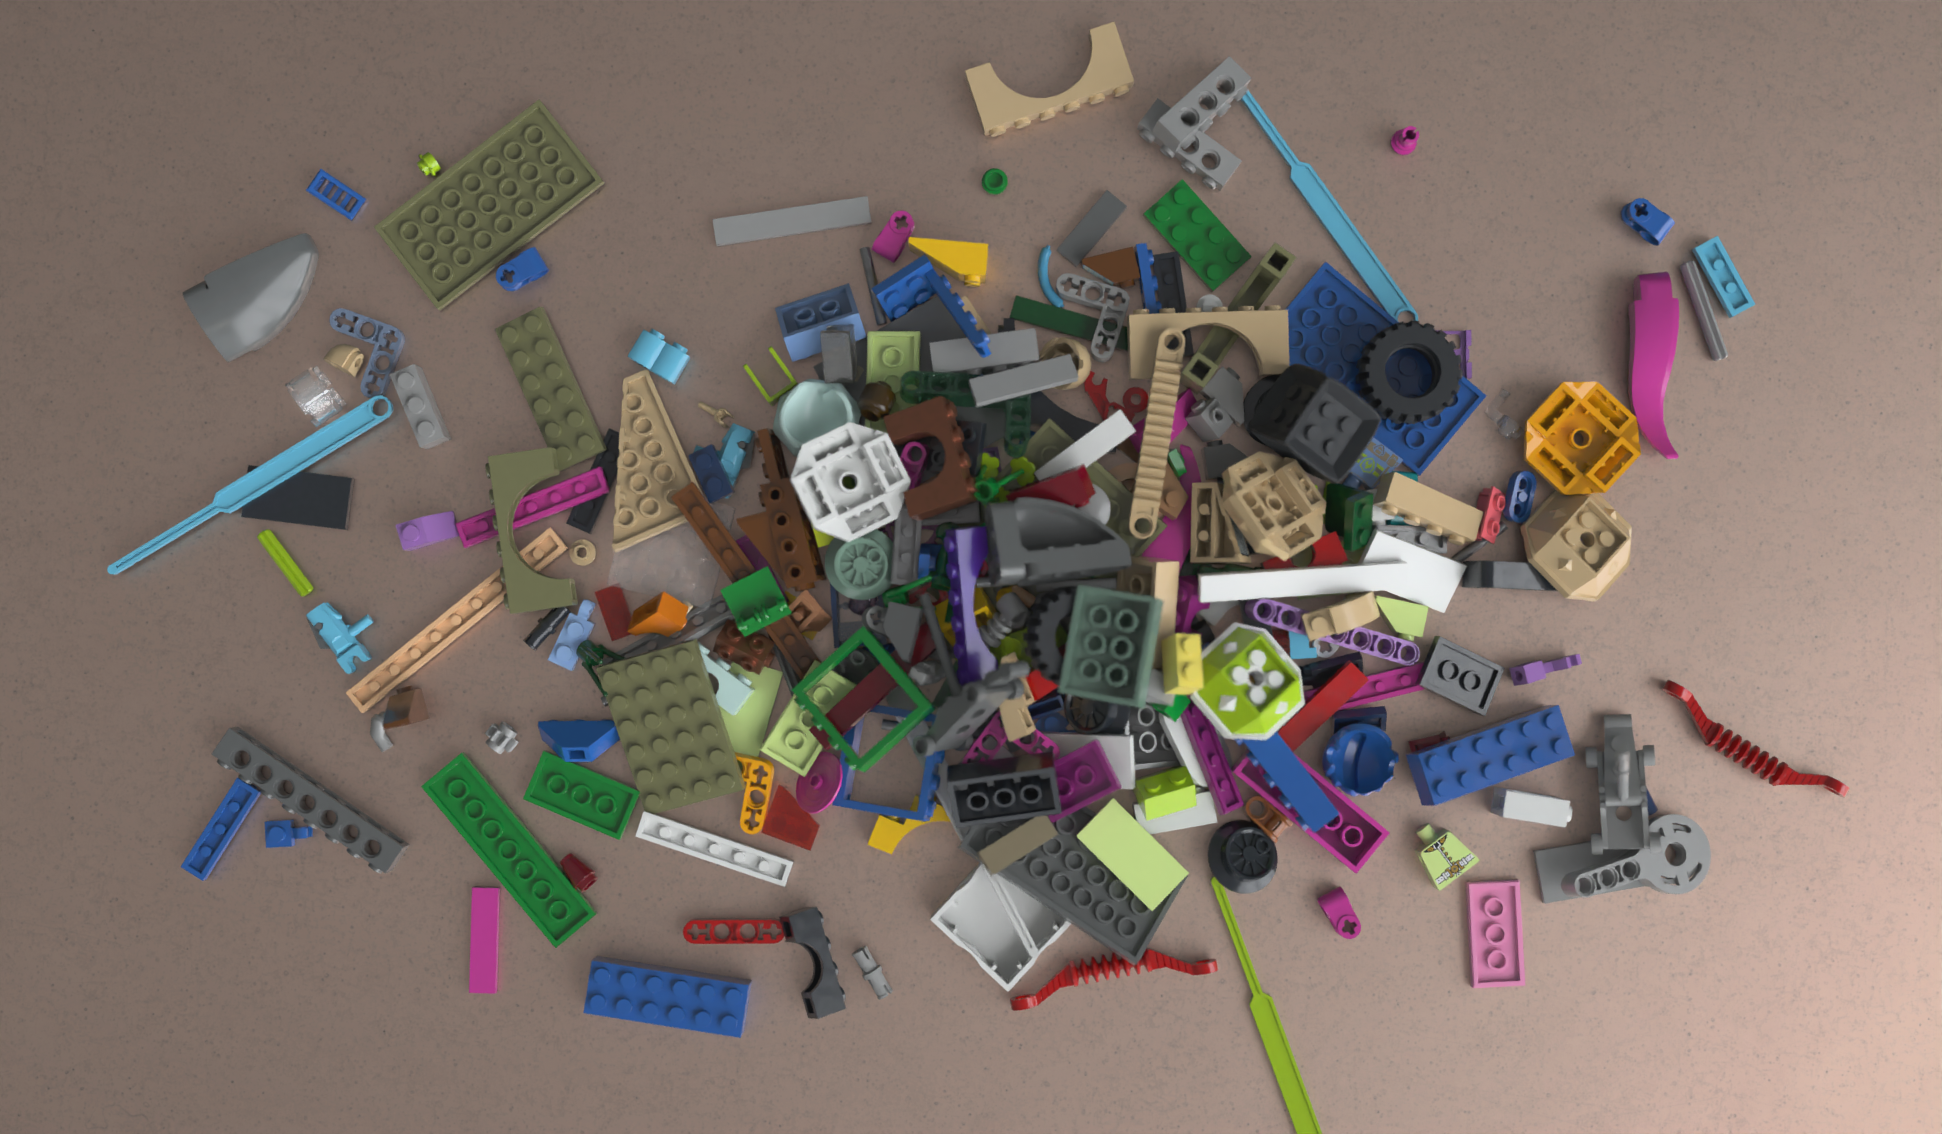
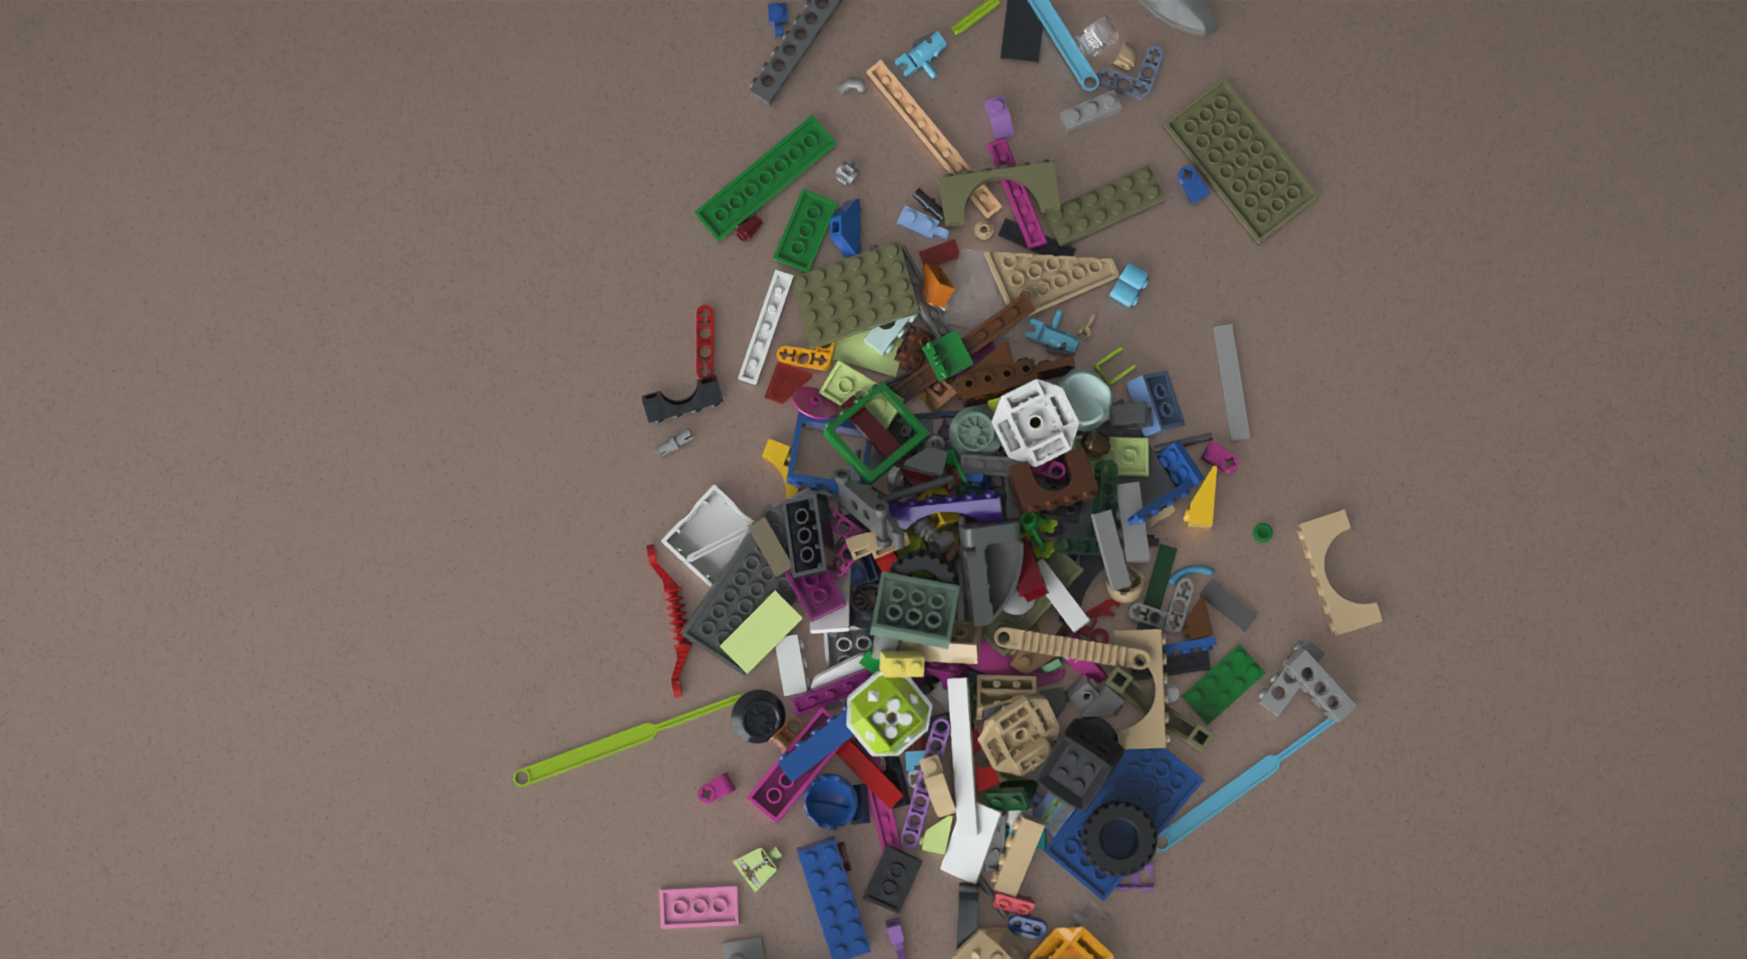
camera: 100 degrees right, 5 degrees down
blue slope [306,169,366,221] -> none
reddish brown slope [382,685,430,730] -> none
lime plate [417,152,441,177] -> none
dark pink tile [469,886,500,994] -> none
dark green plant [576,640,625,697] -> none
blue brick [583,956,752,1038] -> none
dark blue plate [688,444,735,504] -> none
lime slope [1132,766,1197,821] -> none
dark pink pin [1391,126,1419,155] -> none
white window [1490,787,1572,828] -> none

